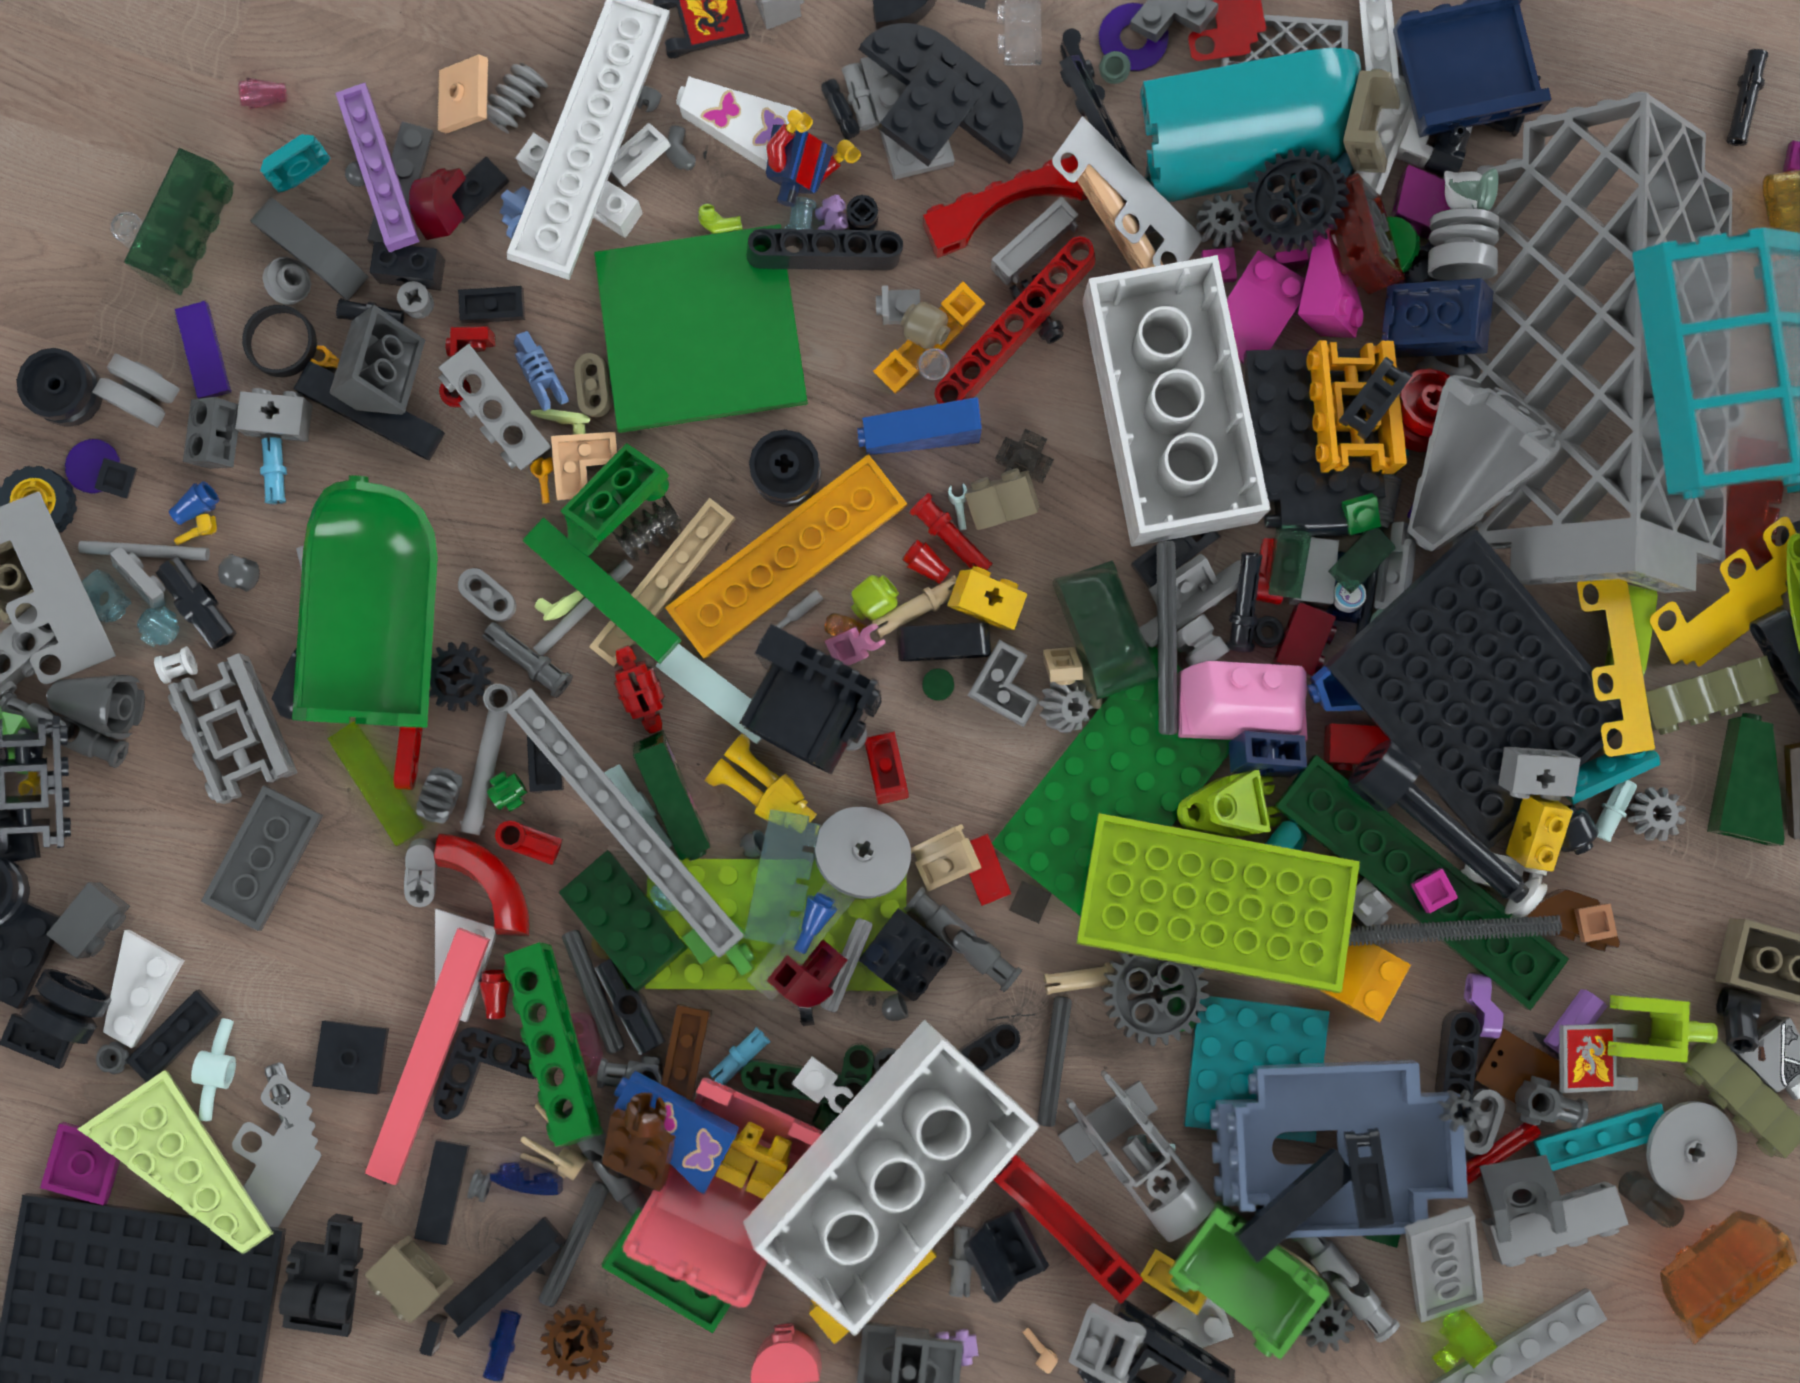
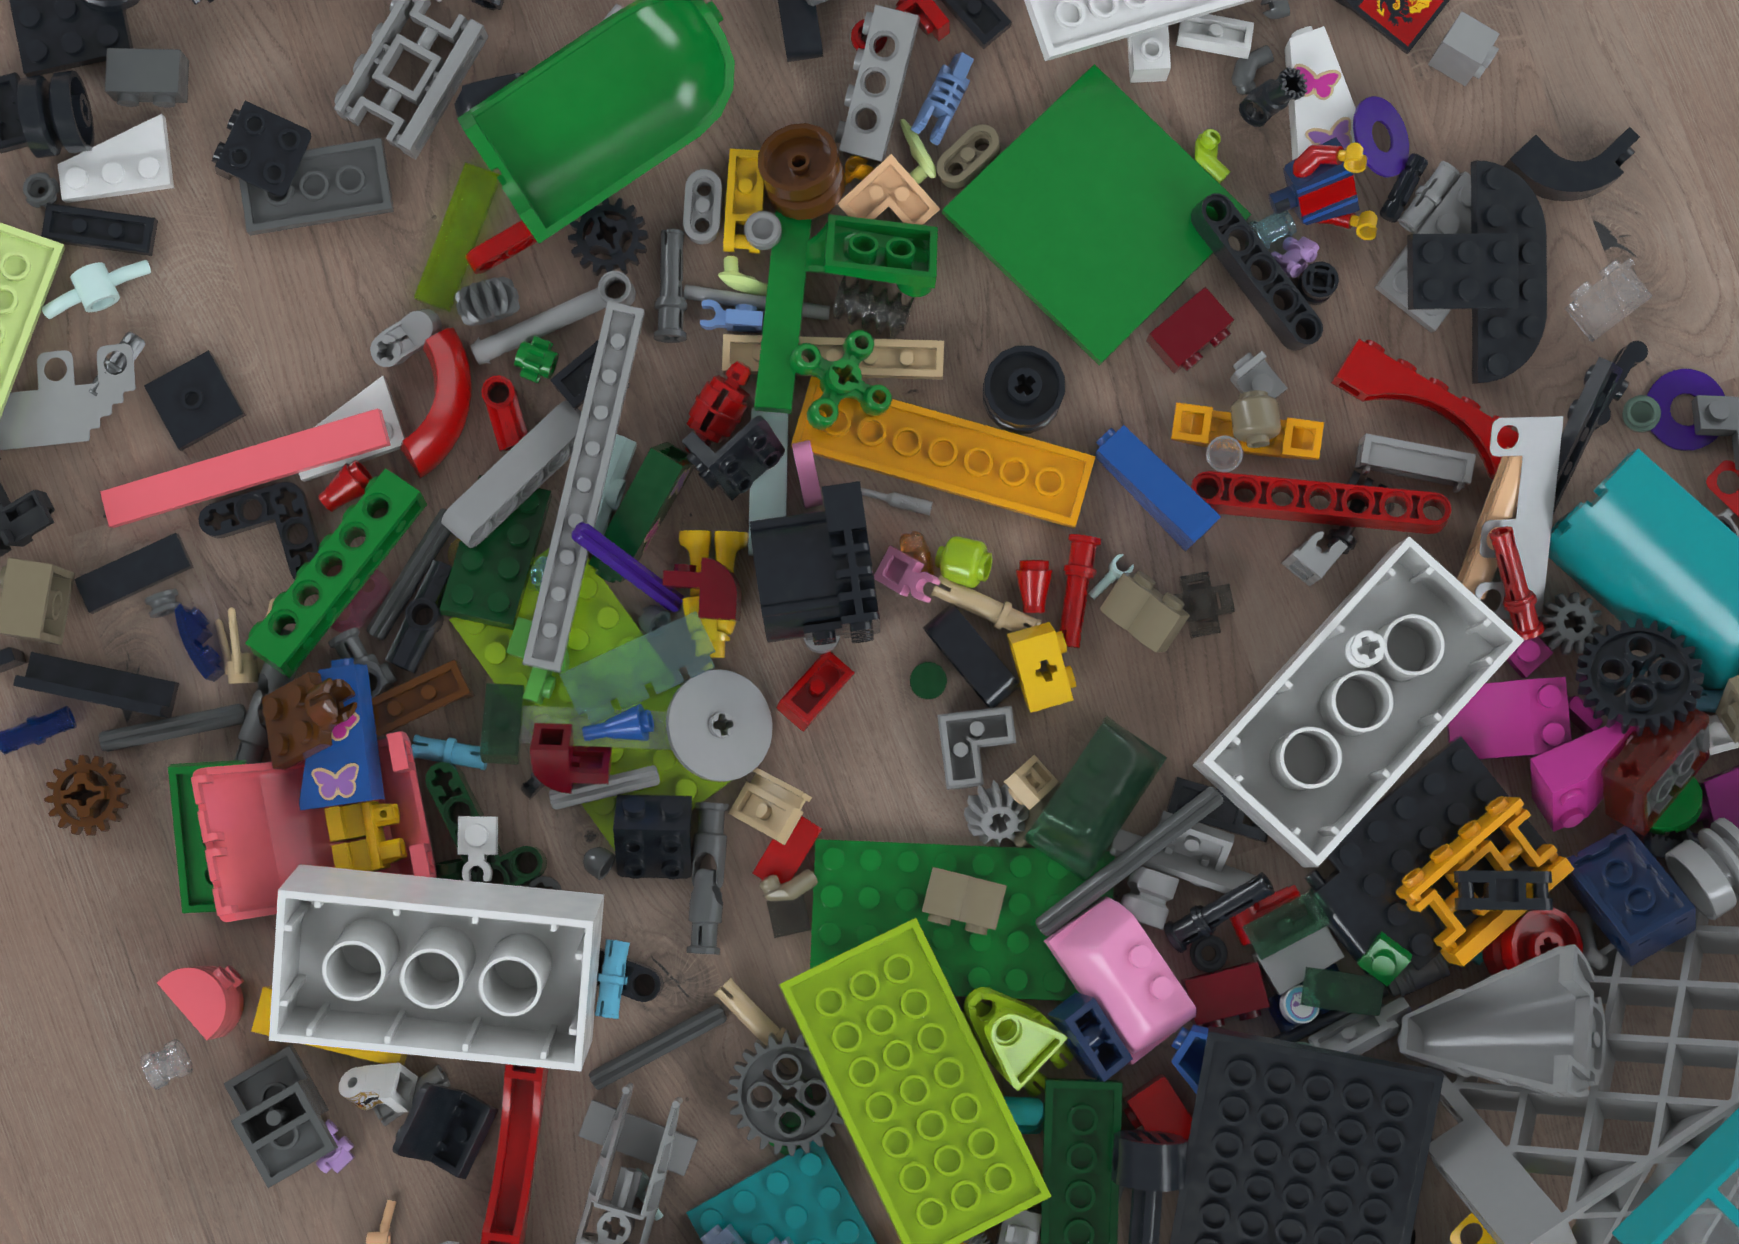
camera: 55 degrees right, 0 degrees up
none -> black bracket [212,100,312,197]
none -> white leg [339,1063,418,1113]
none -> light grey beam [441,400,582,548]
none -> clear green slope [480,683,524,765]
none -> dark purple axle [571,522,684,612]
none -> medium azure pin [595,939,630,1019]
none -> dark red brick [662,557,742,621]
none -> black bracket [682,415,785,501]
none -> medium blue plate [700,299,764,333]
none -> yellow plate [723,149,765,254]
none -> light grey tile [744,211,782,250]
none -> reddish brown wheel [758,123,846,220]
none -> dark tan arm [759,869,818,902]
none -> green gear [789,330,892,430]
none -> bright pink beam [792,440,823,509]
none -> dark tan brick [922,867,1006,935]
none -> dark red brick [1146,287,1234,374]
none -> black connector [1239,67,1308,127]
none -> light grey hinge [1281,531,1348,587]
none -> white bush [1345,630,1386,668]
none -> dark purple gear [1353,96,1409,178]
none -> red pin [1489,526,1545,640]

